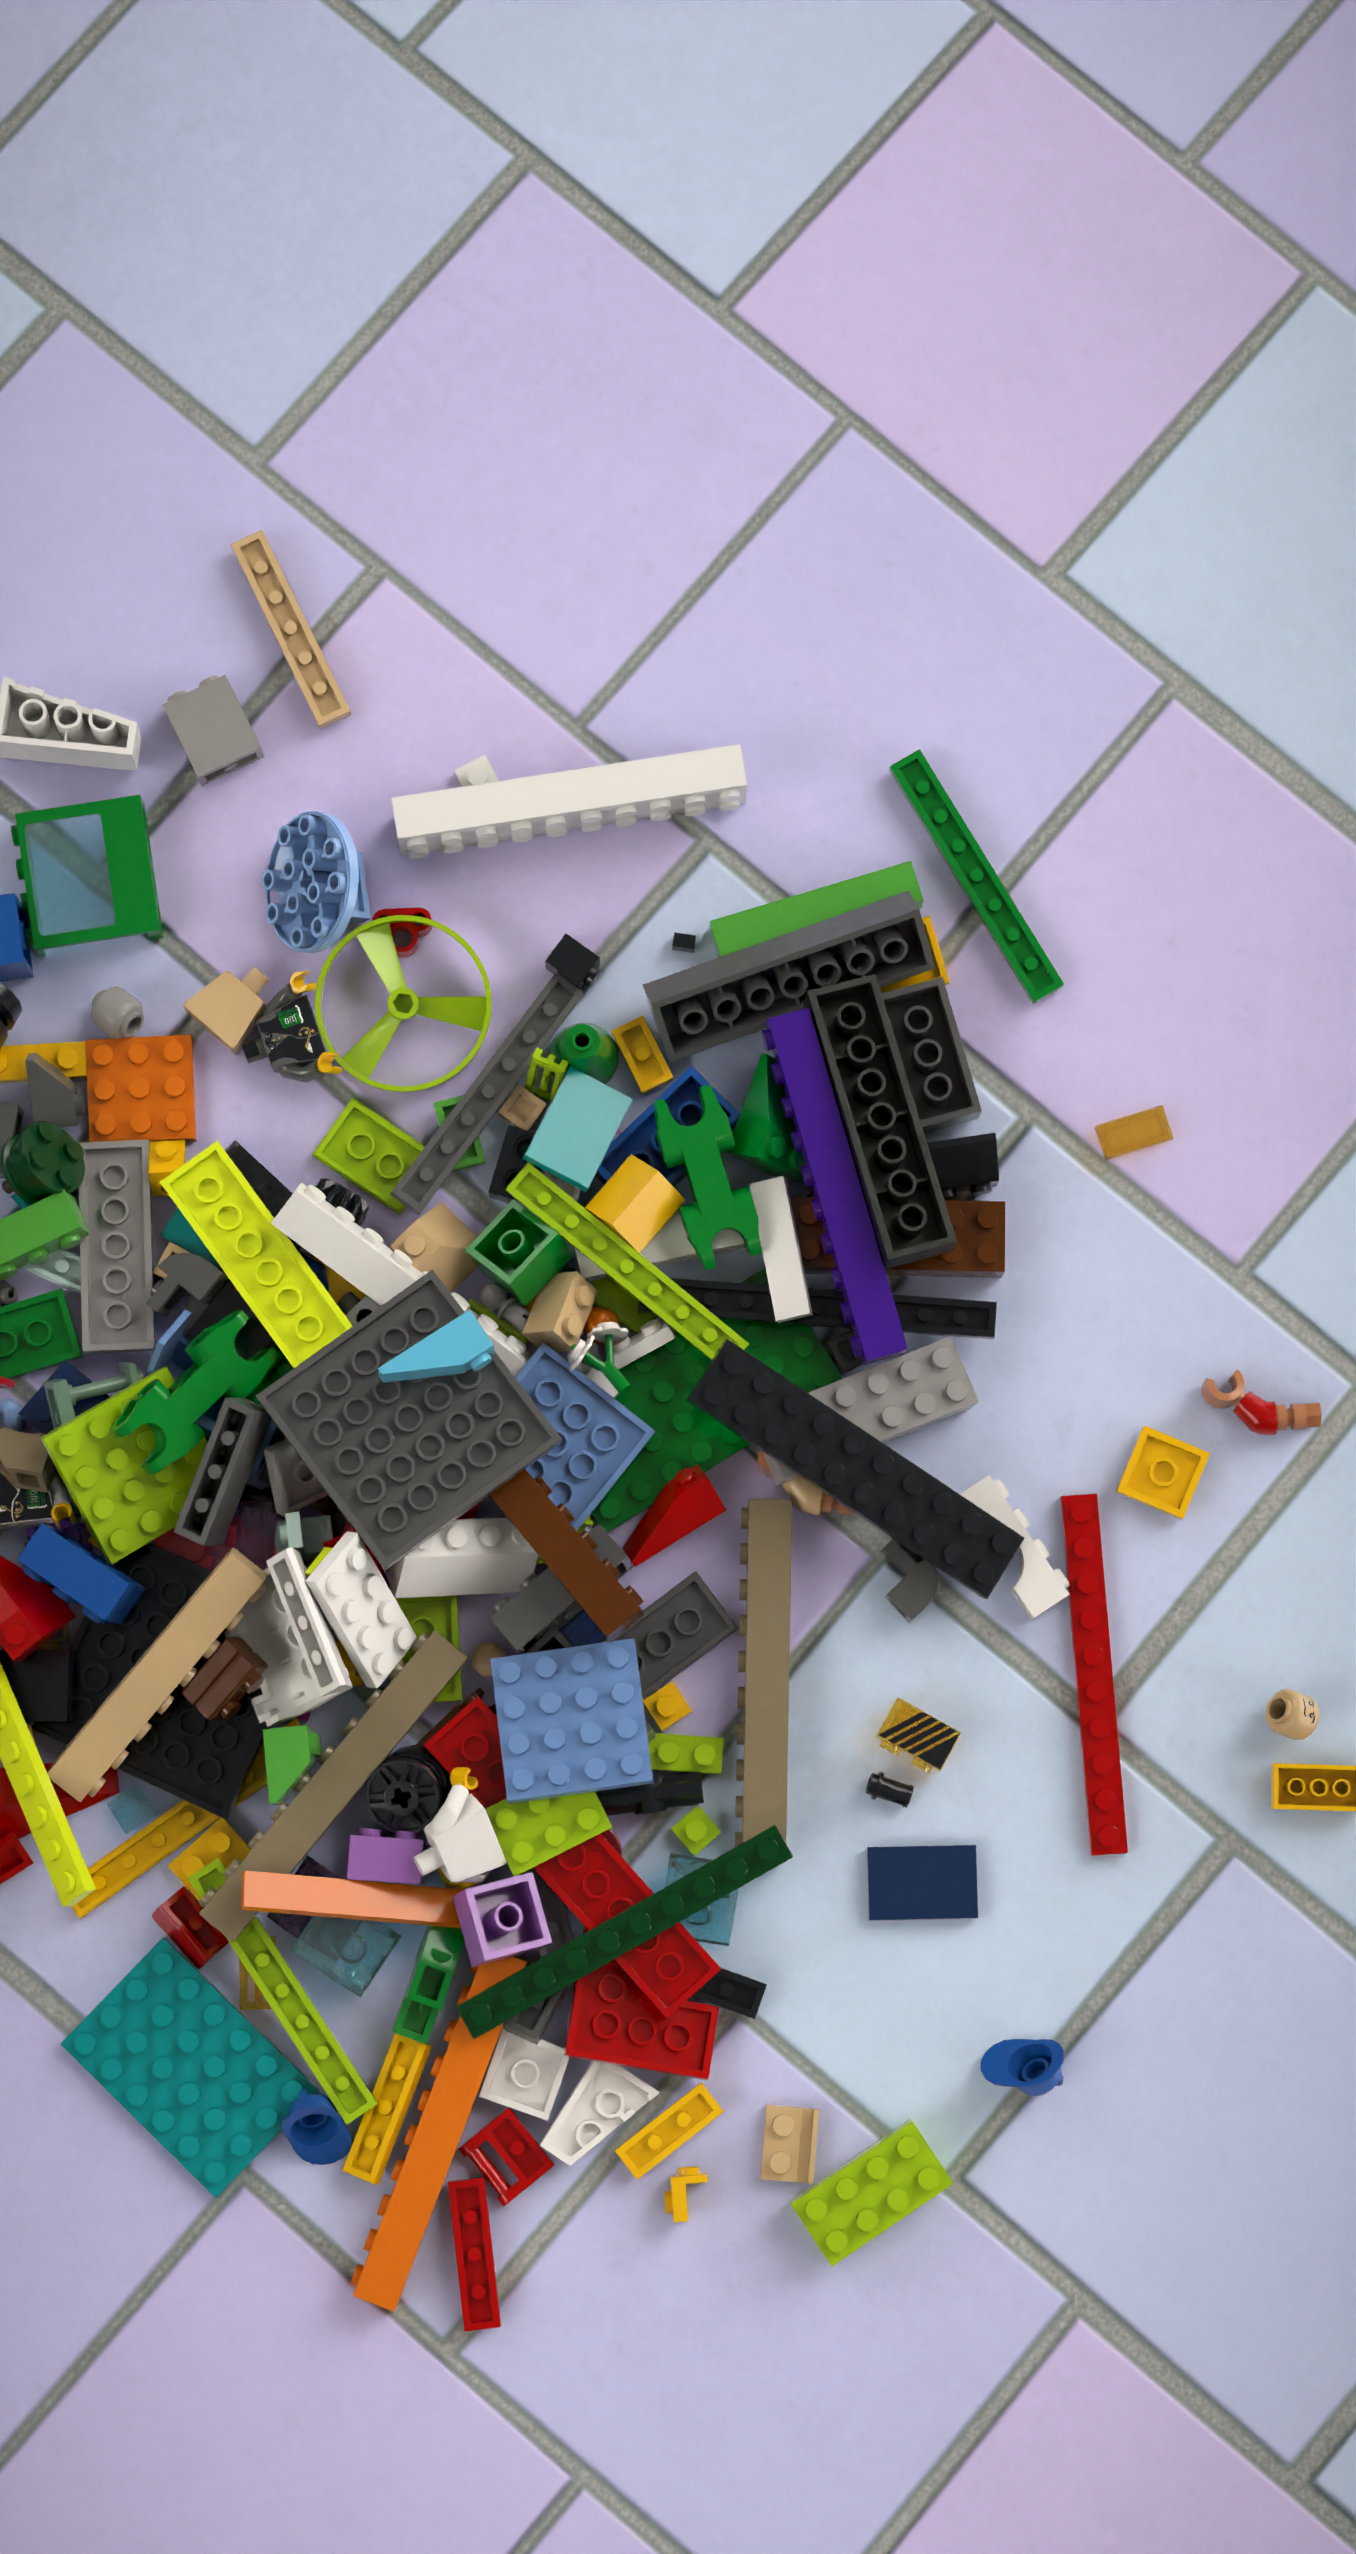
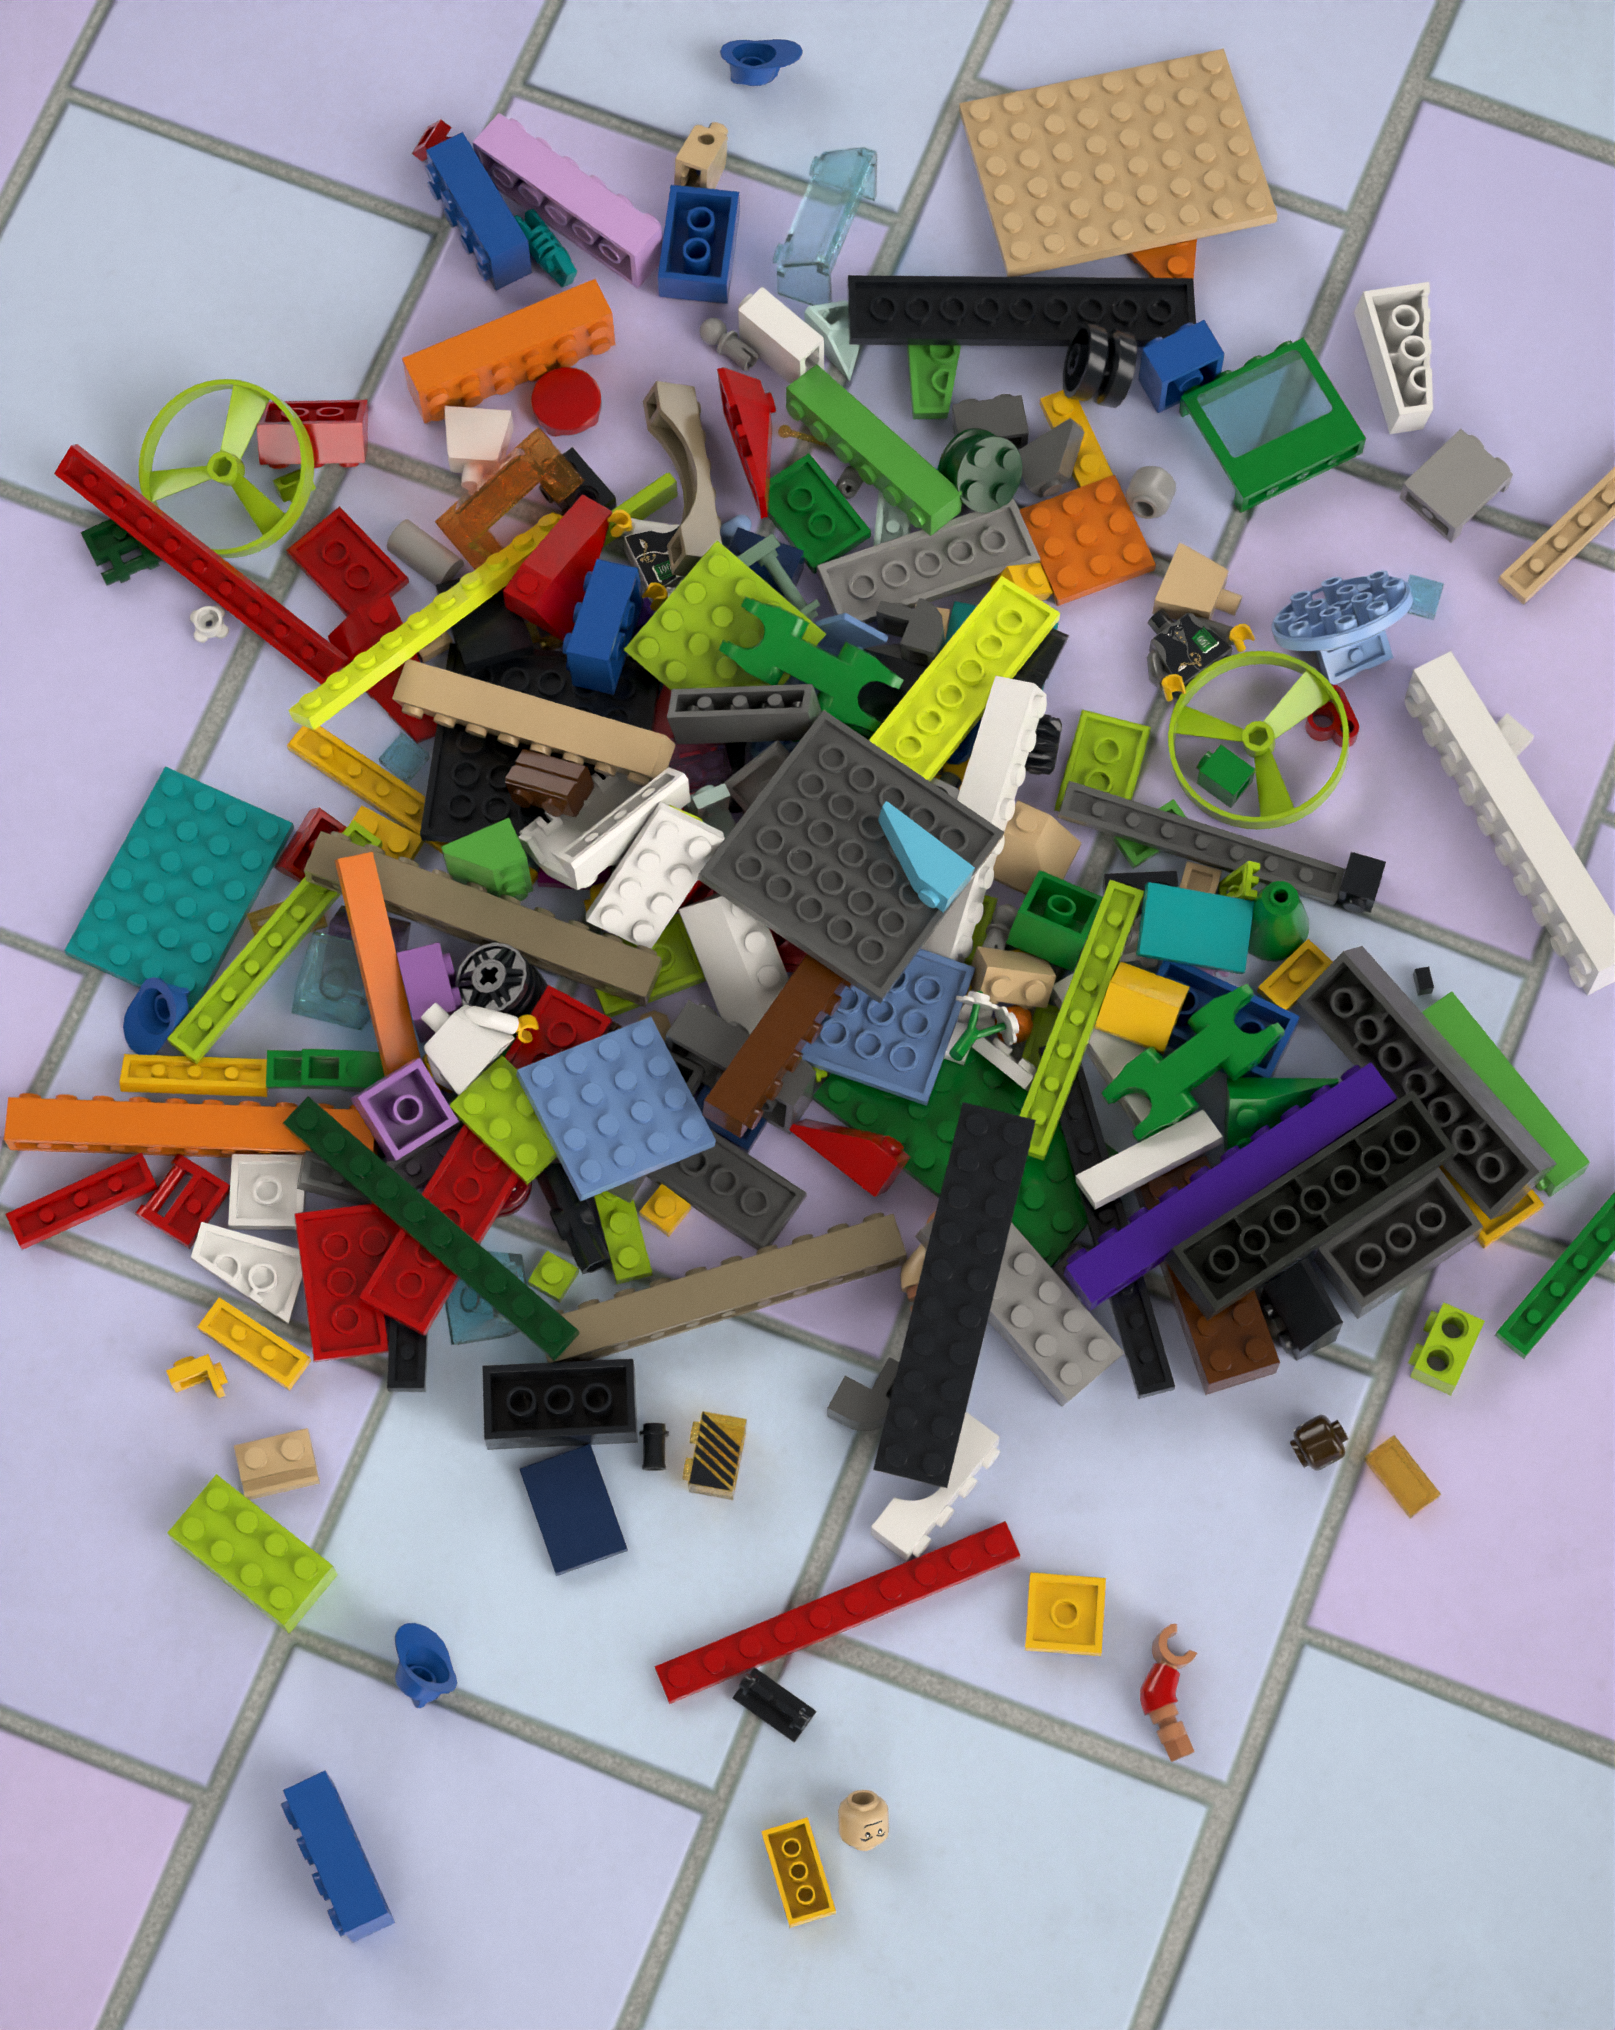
camera: 75 degrees right, 10 degrees down
none -> blue brick [281,1770,395,1943]
none -> black brick [482,1359,638,1450]
none -> black hinge [732,1667,817,1743]
none -> green brick [1196,744,1255,808]
none -> dark brown head [1290,1414,1349,1471]
none -> clear light blue plate [1407,574,1444,620]
none -> lime brick [1408,1302,1485,1396]

